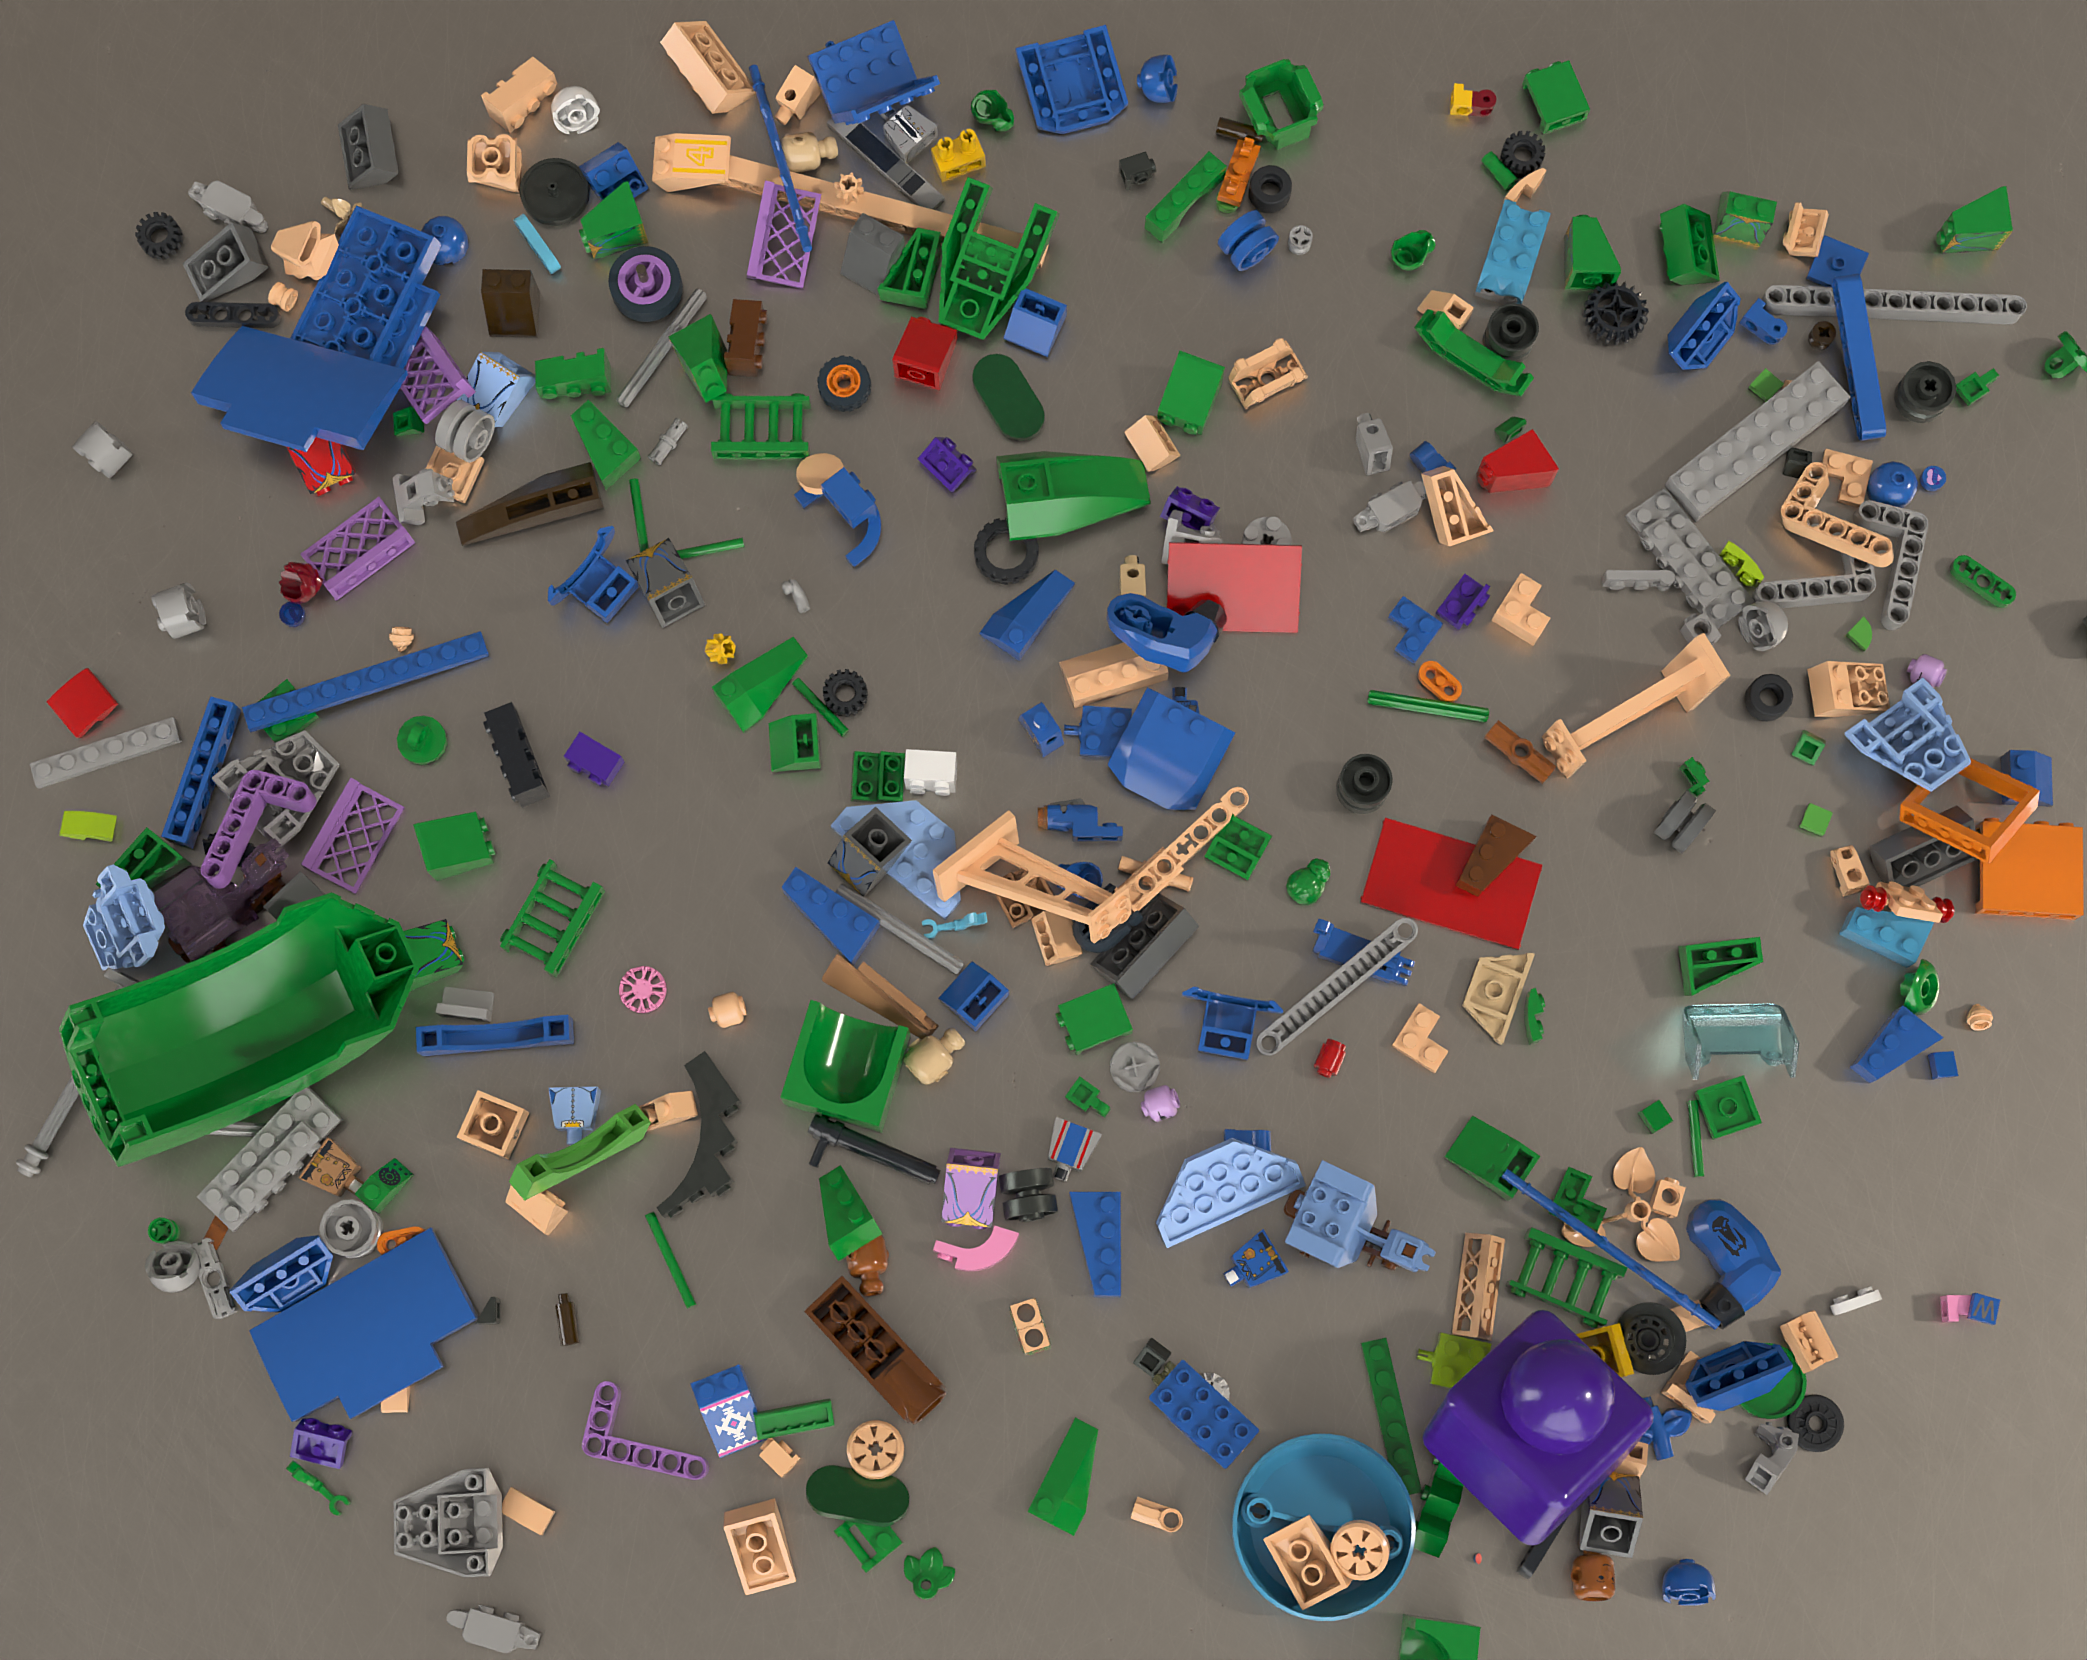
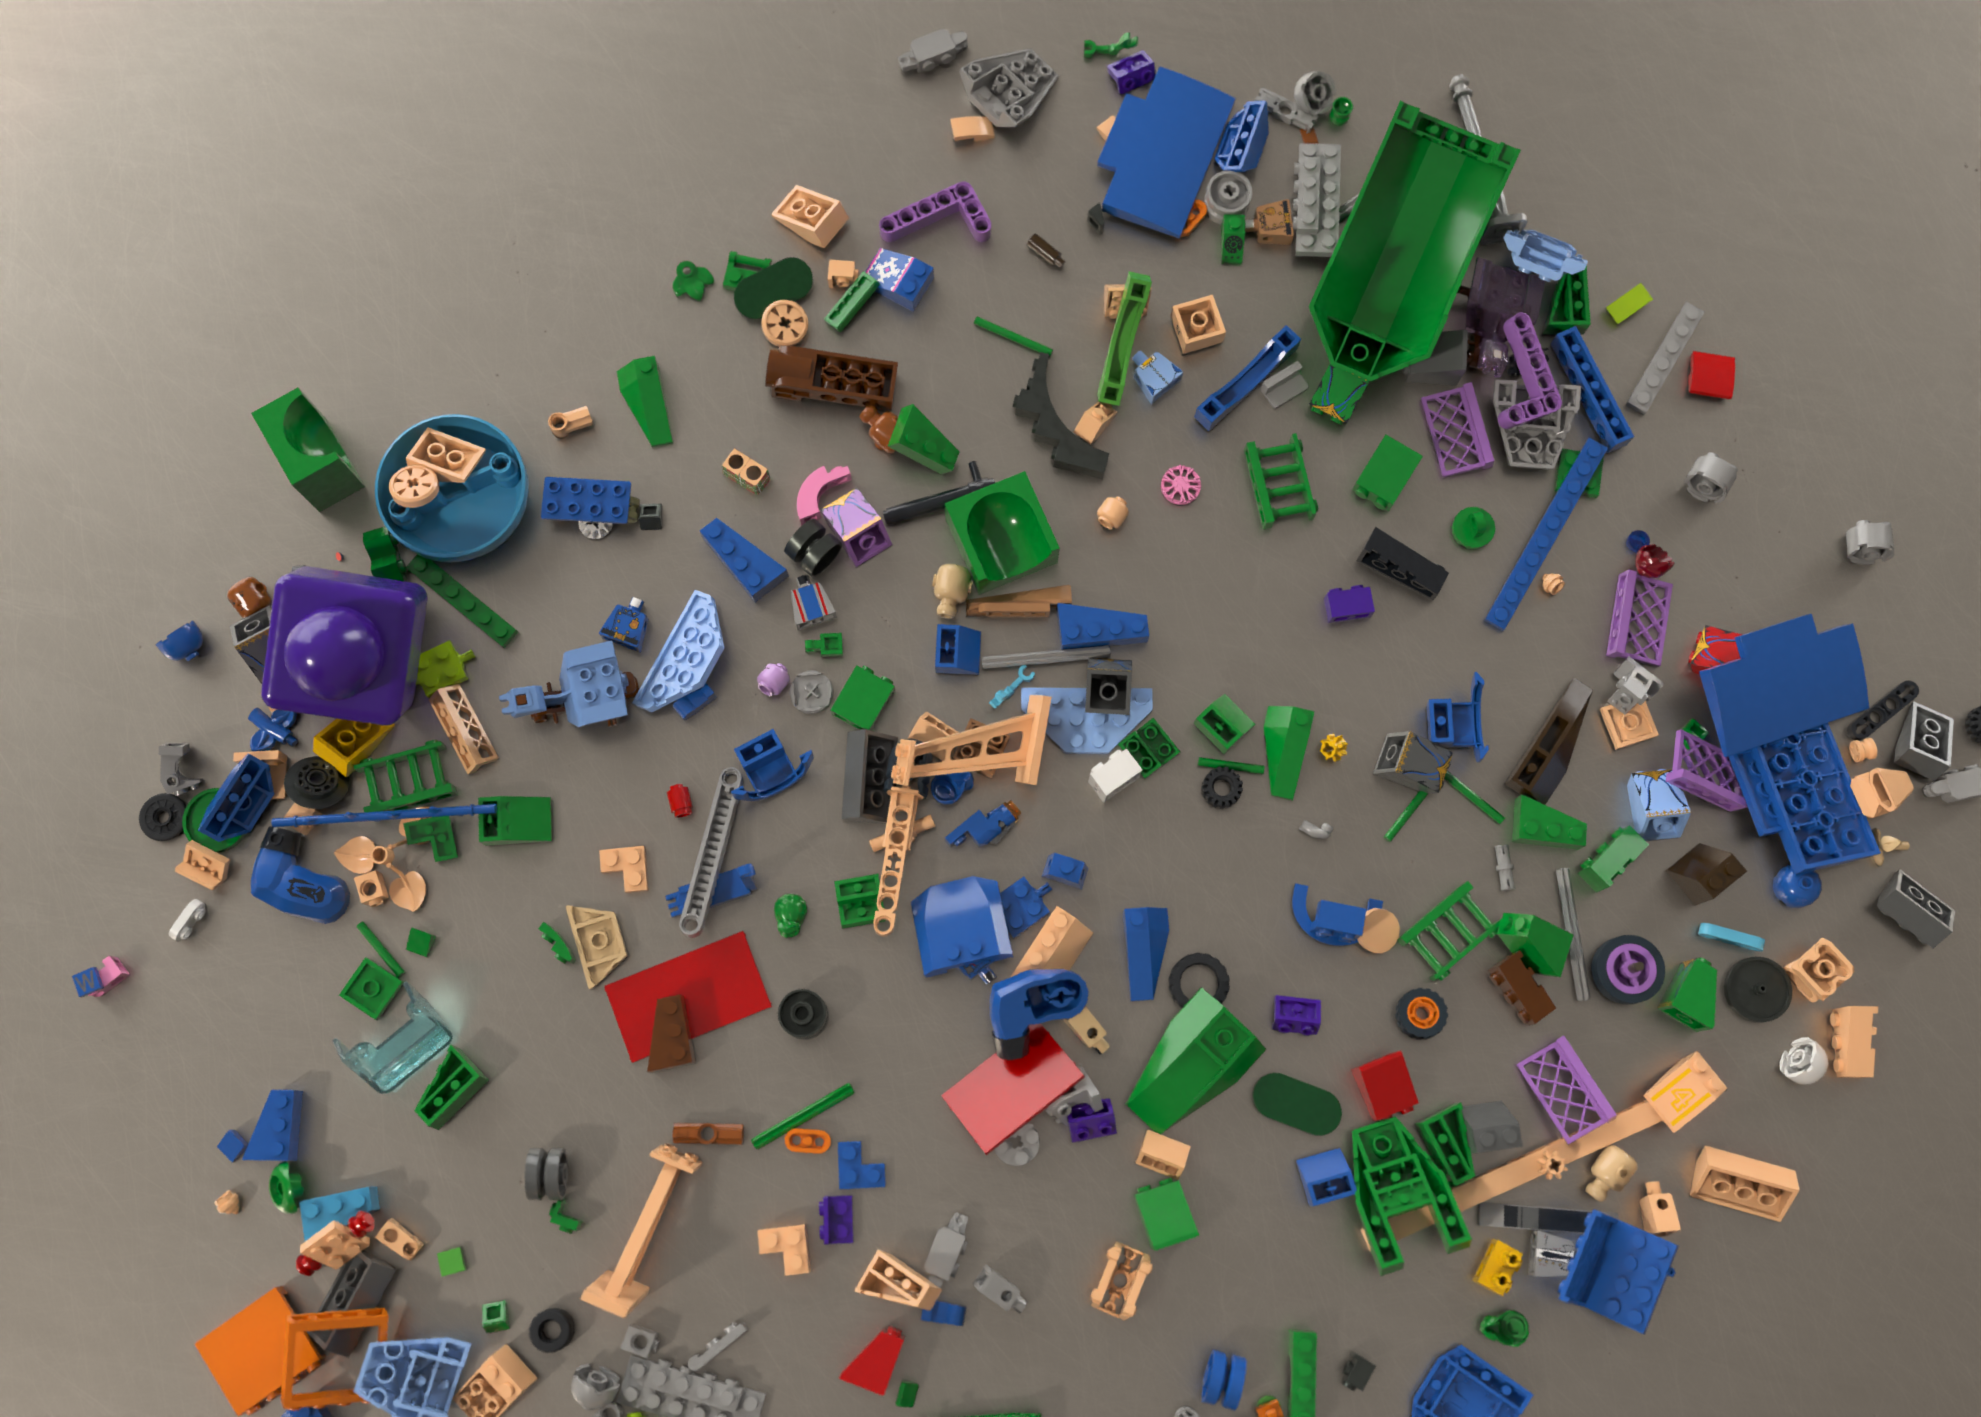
camera: 140 degrees right, 0 degrees up
light grey wheel [435,399,495,463] -> none
blue slope [579,142,649,201] -> none
blue plant [749,65,812,252] -> none

